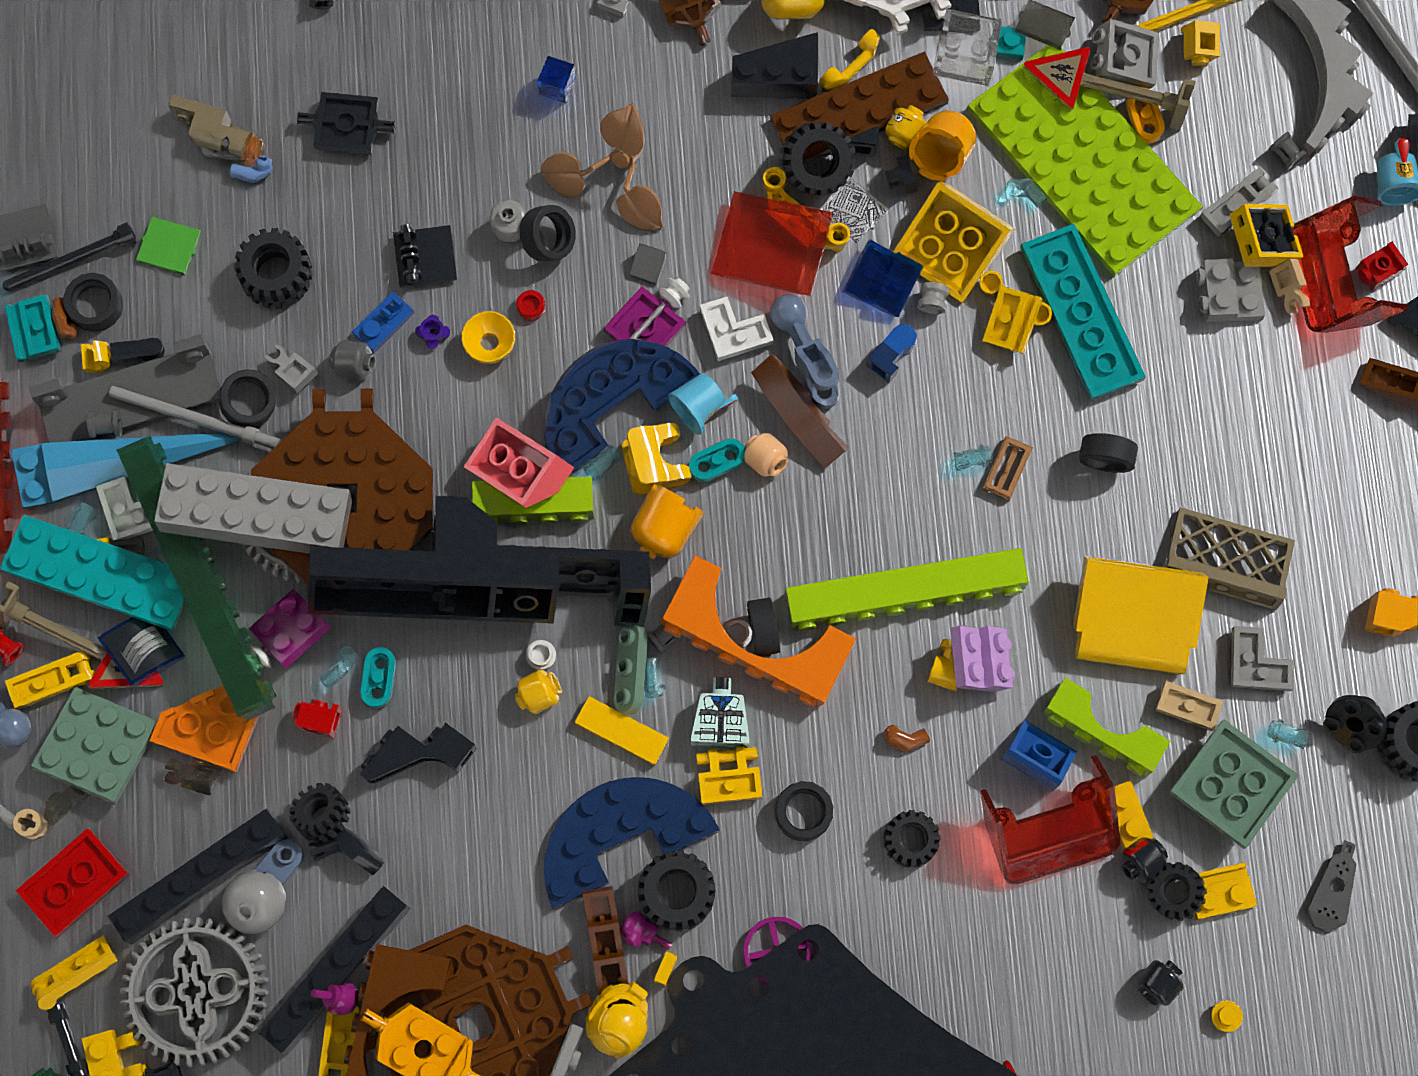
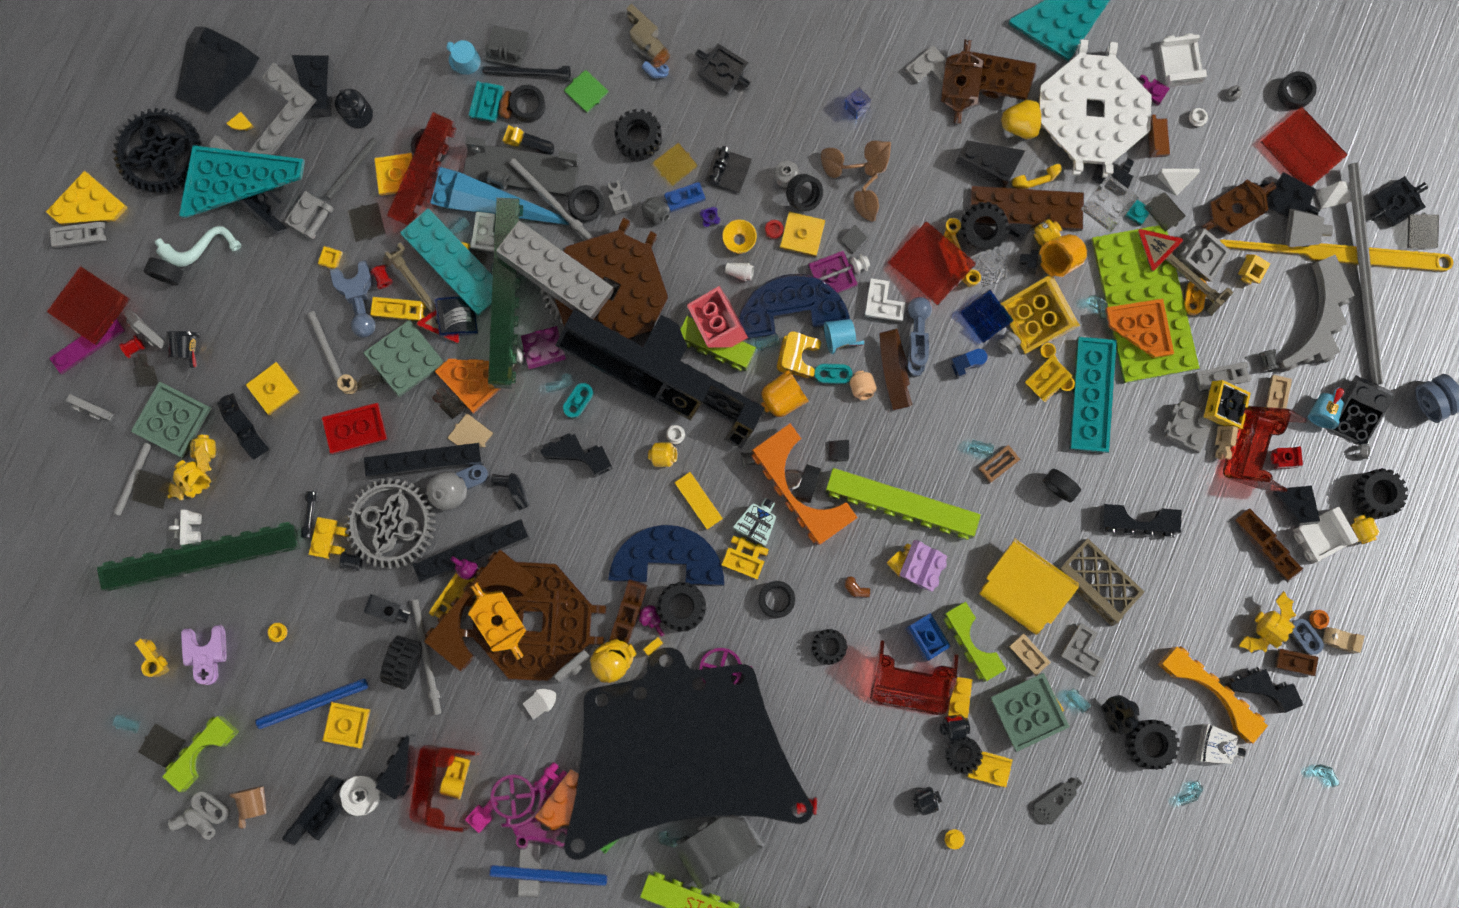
camera: 30 degrees right, 5 degrees up
yellow plate [30,935,118,1010] -> none
black tyre [289,782,350,843] -> none
red brick [292,699,343,739] -> none
sand green plate [613,625,648,714] -> none
clear light blue pin [644,658,666,698] -> none
none -> tan piece [448,414,493,448]
none -> clear yellow piece [653,143,698,186]
none -> white cone [725,263,754,281]
none -> yellow plate [780,211,825,257]
none -> black slope [829,440,849,461]
none -> black arch [1099,504,1182,538]
none -> orange plate [1105,299,1174,358]
none -> tan plate [1264,375,1292,417]

